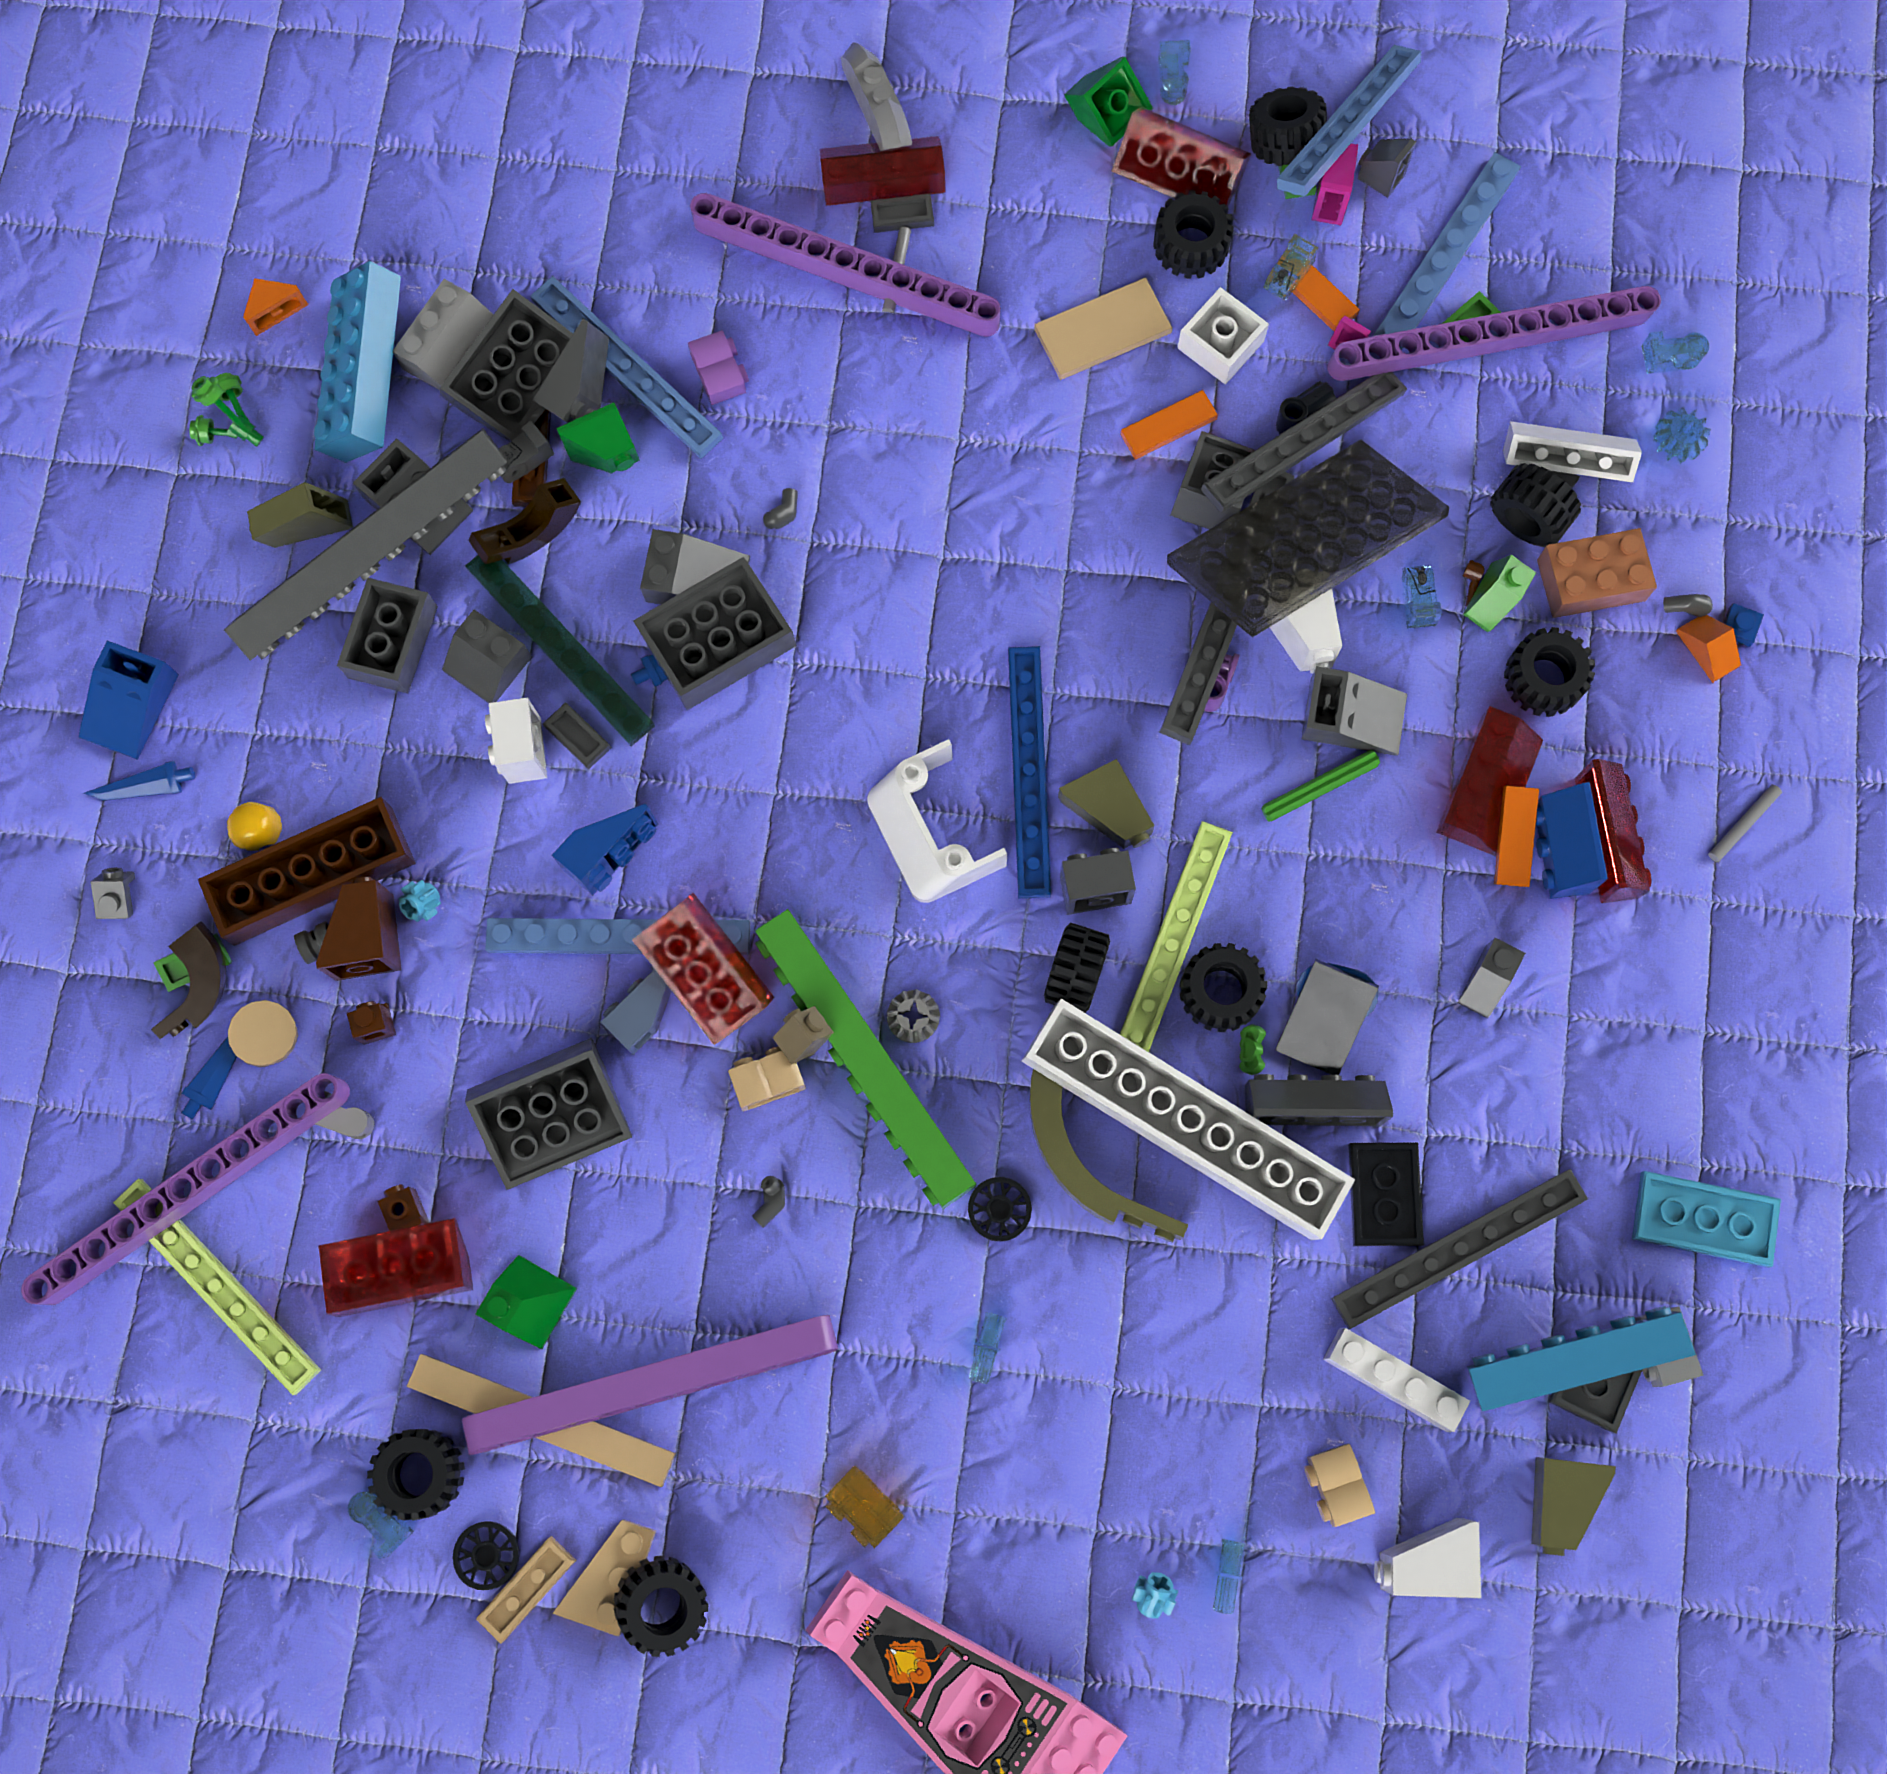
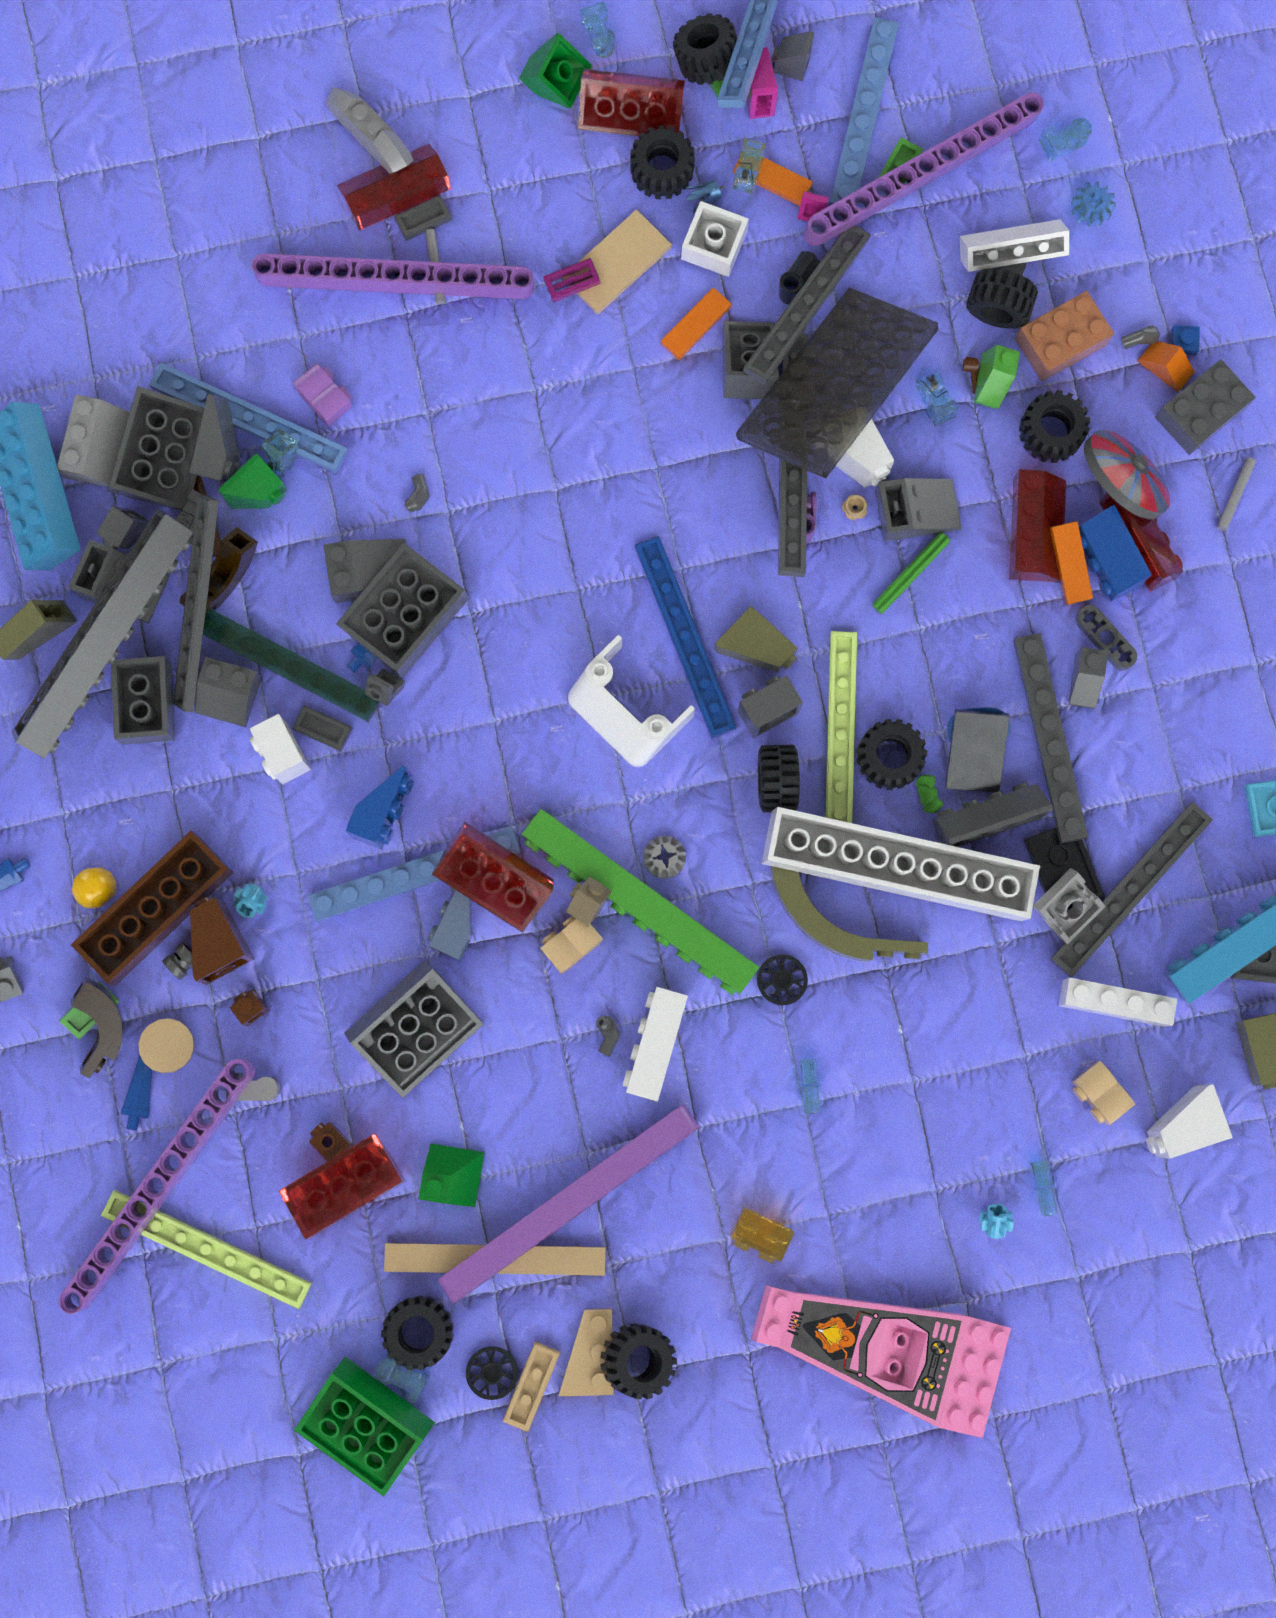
camera: 25 degrees left, 5 degrees up
none -> dark grey slope [96,506,149,550]
none -> dark grey tile [173,495,219,712]
none -> clear light blue leg [262,428,298,479]
none -> green slope [294,1357,435,1497]
none -> dark grey bracket [365,669,405,706]
none -> magenta tile [543,258,601,303]
none -> white brick [622,987,688,1102]
none -> flat silver piece [685,179,724,213]
none -> tan plate [842,495,868,520]
none -> dark grey plate [1013,633,1088,844]
none -> light grey brick [1033,868,1106,944]
none -> dark grey beam [1075,605,1137,670]
none -> dish [1084,430,1170,519]
none -> dark grey brick [1155,359,1256,456]

